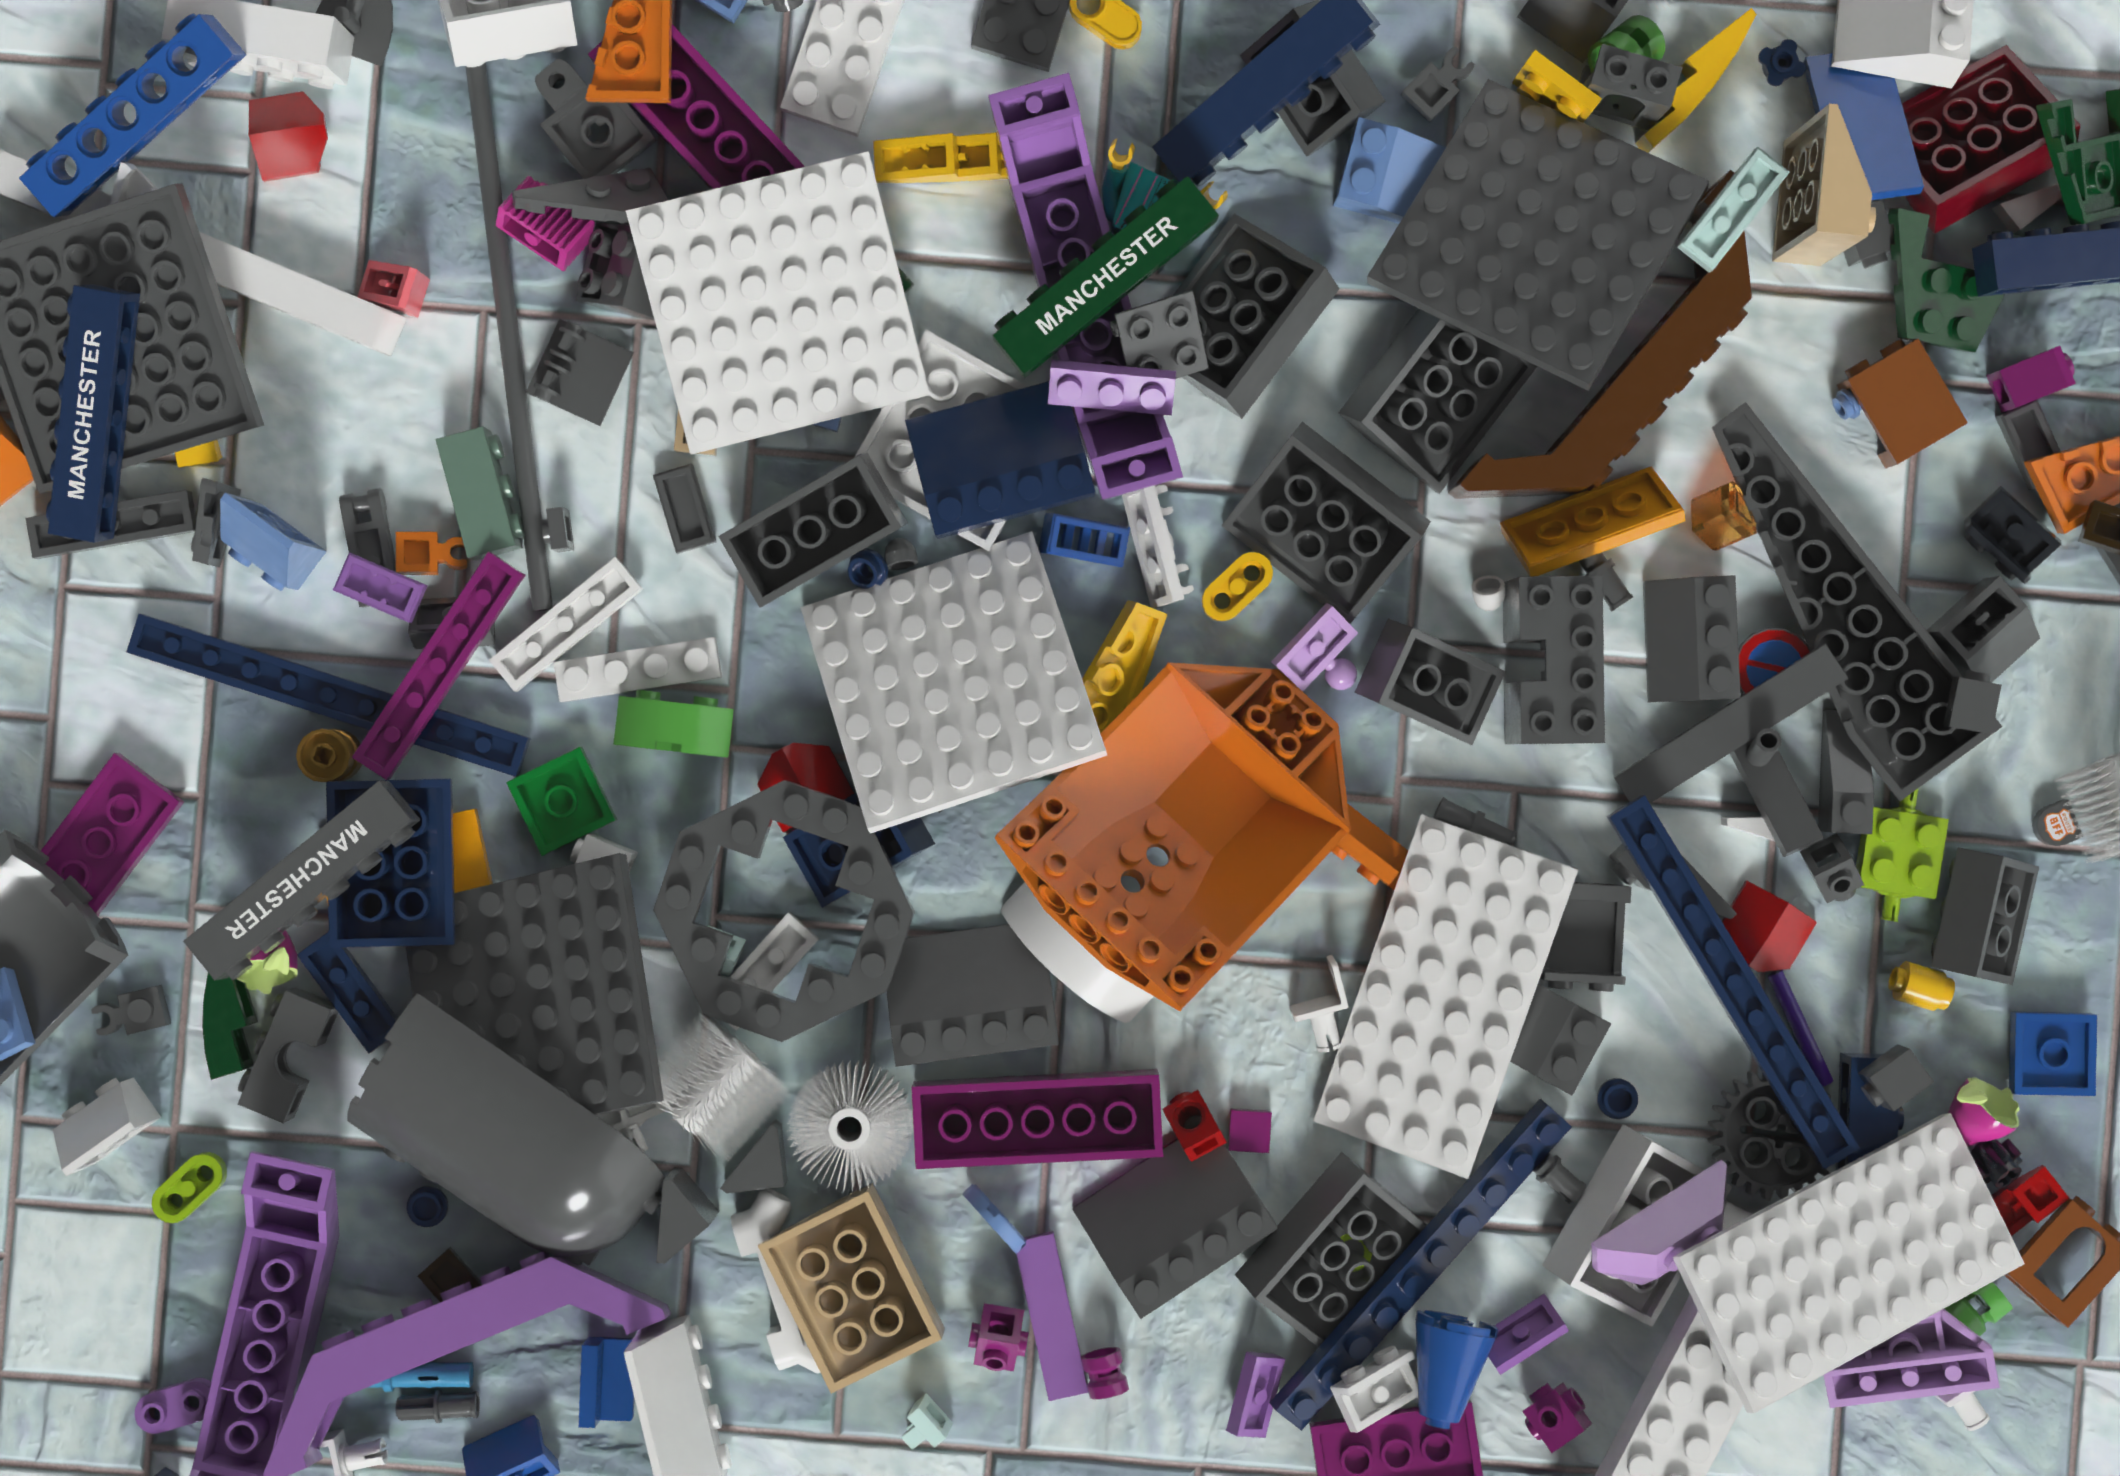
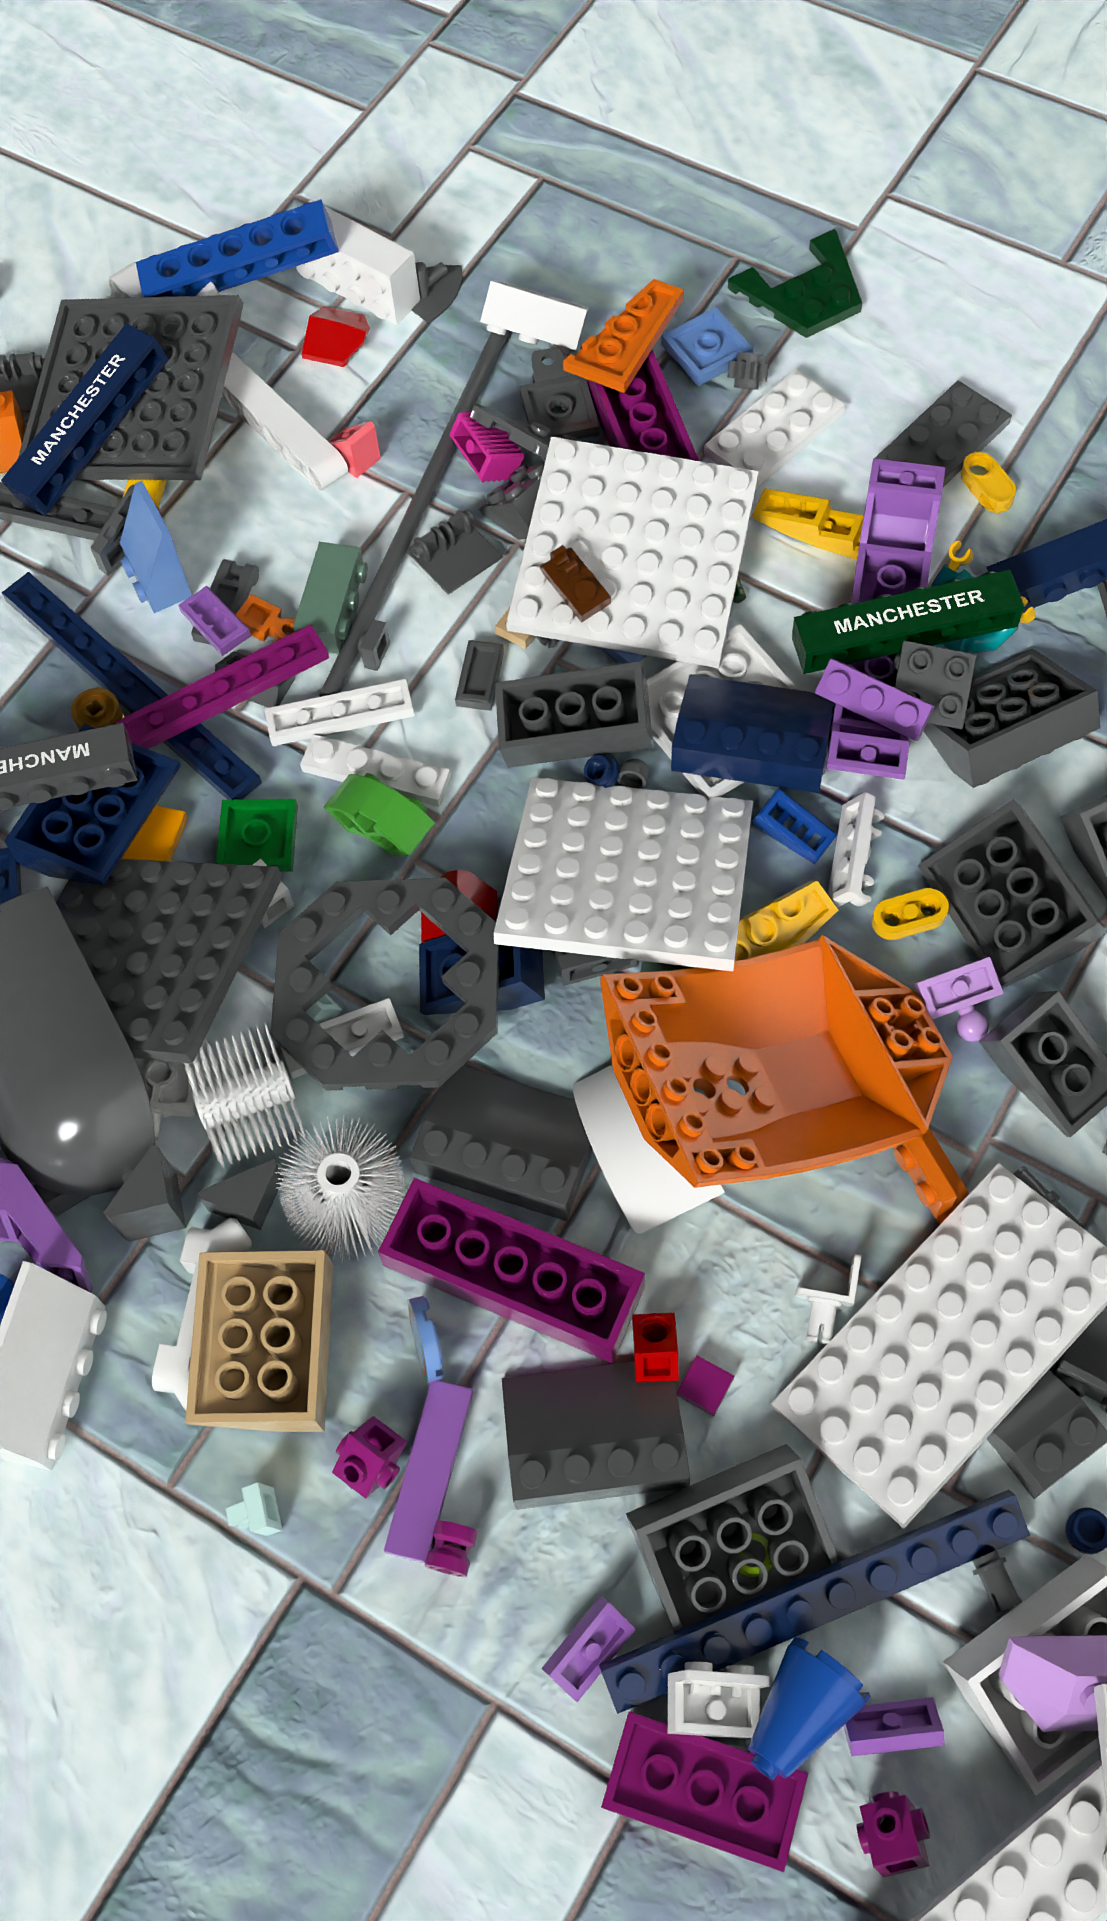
camera: 35 degrees right, 25 degrees down
none -> reddish brown plate [540,545,611,623]

